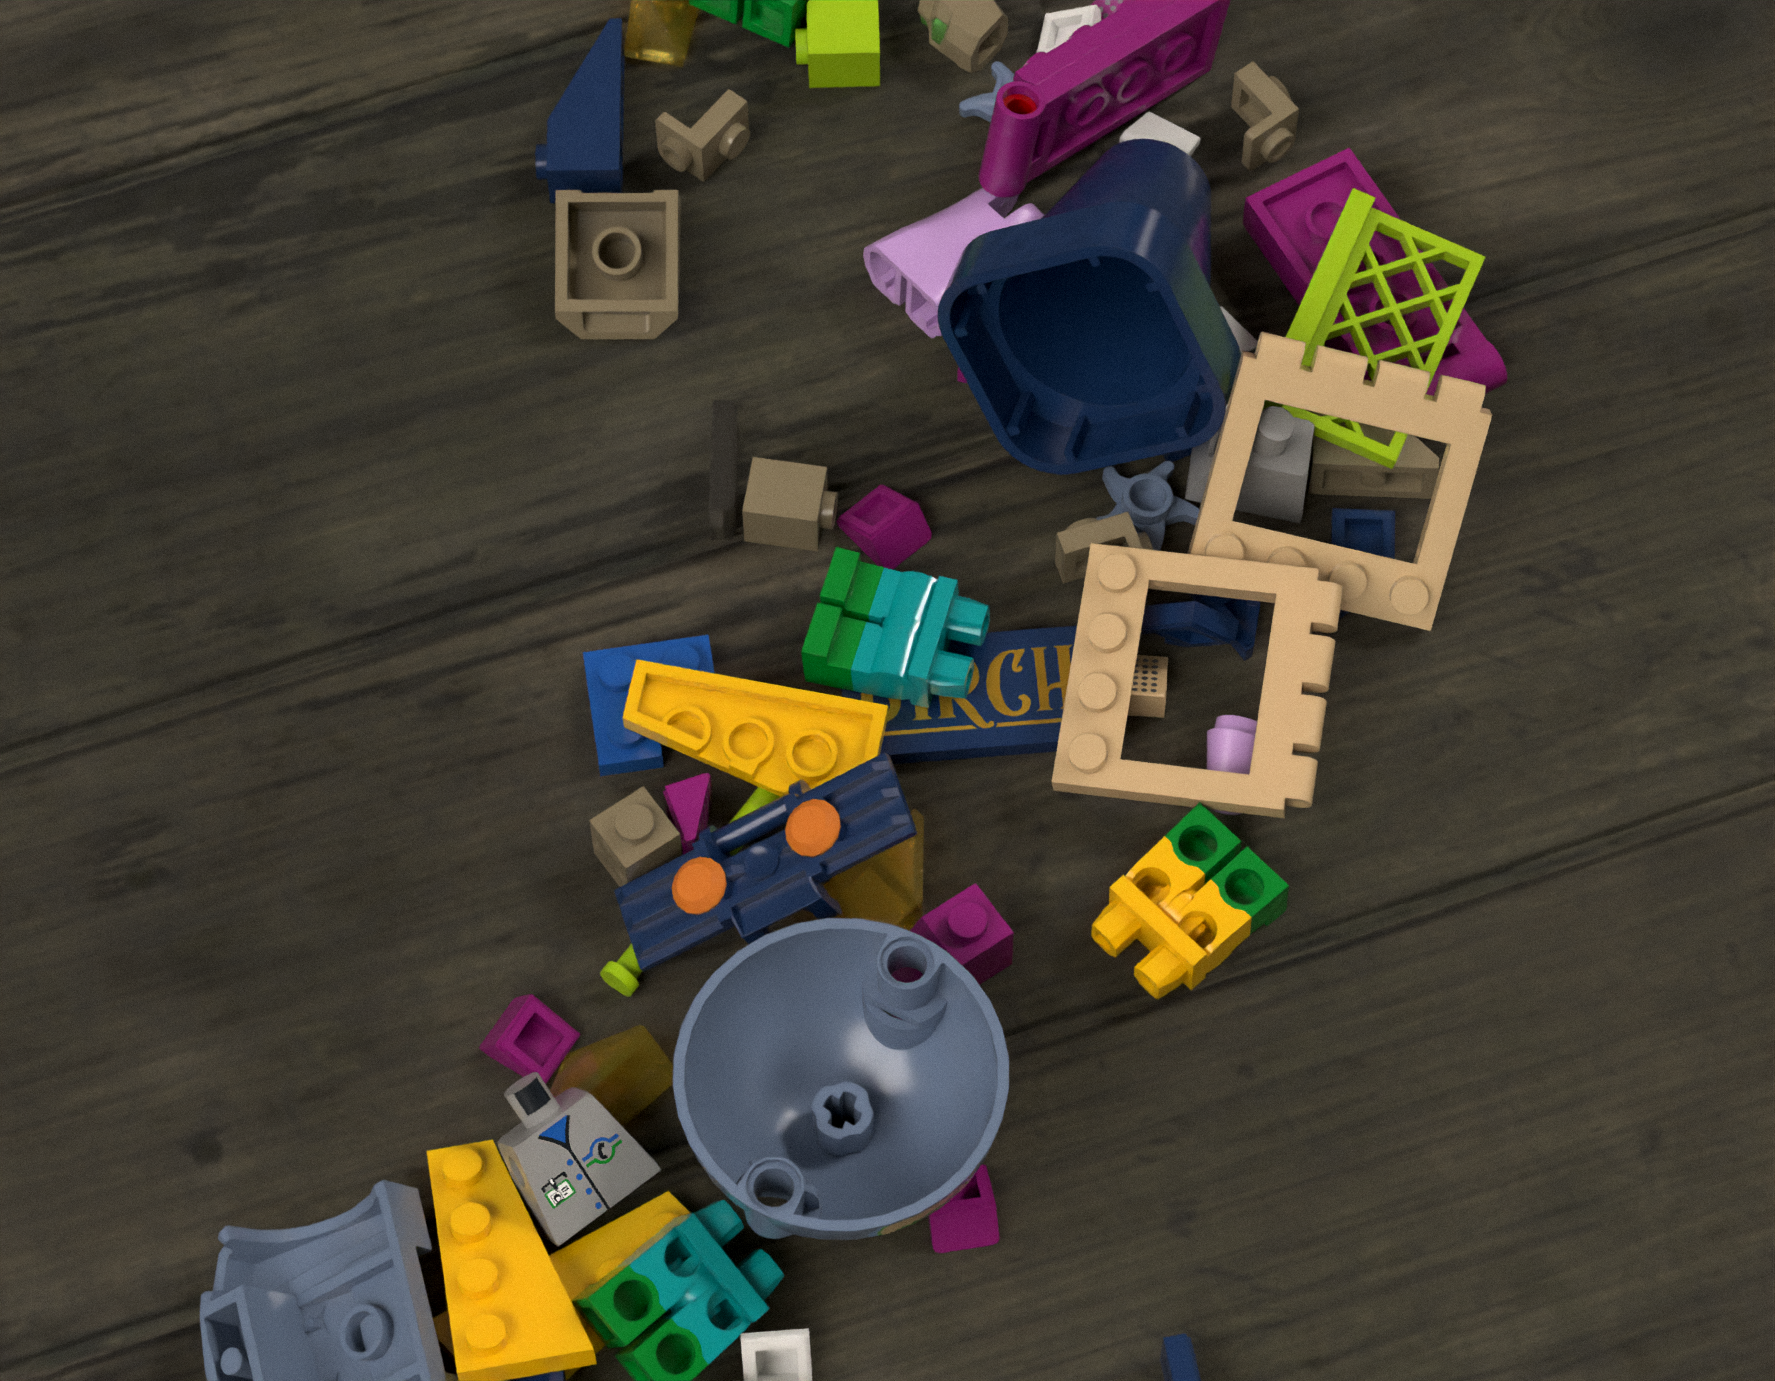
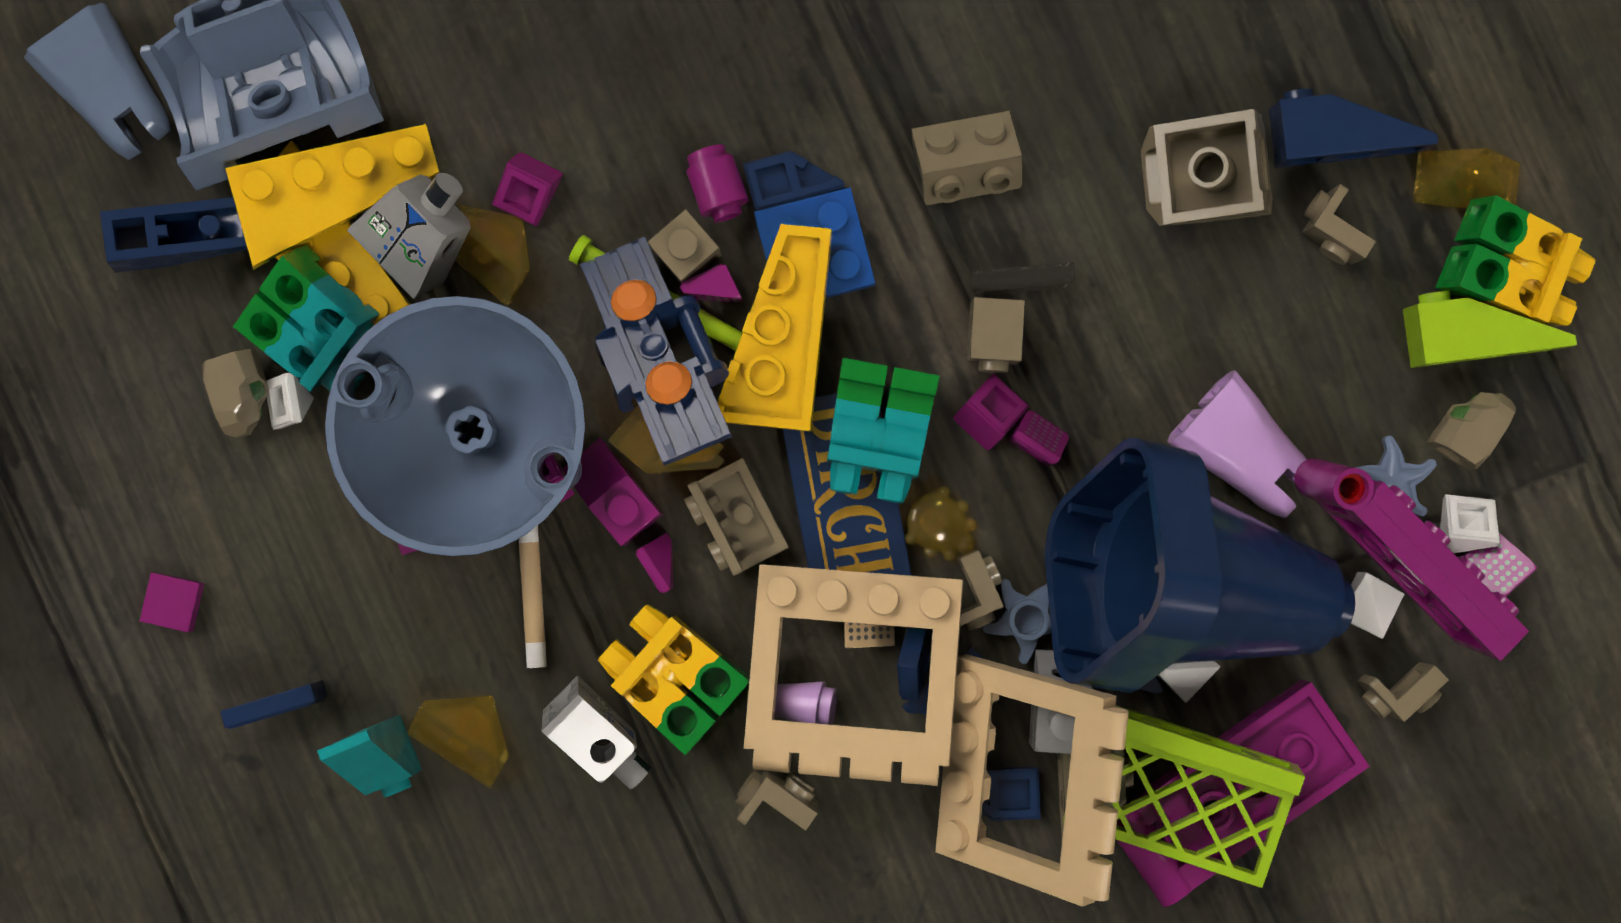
camera: 90 degrees right, 25 degrees up
none -> teal slope [317,715,422,798]
none -> clear yellow slope [407,695,509,788]
none -> tan bar [519,525,547,668]
none -> torso [541,675,651,789]
none -> magenta slope [636,533,673,594]
none -> dark tan bracket [684,458,789,576]
none -> magenta brick [686,144,749,223]
none -> dark tan bracket [735,770,818,831]
none -> dark blue tile [743,151,845,211]
none -> clear yellow piece [905,486,977,561]
none -> dark tan bracket [911,111,1022,205]
none -> magenta slope [1009,410,1069,466]

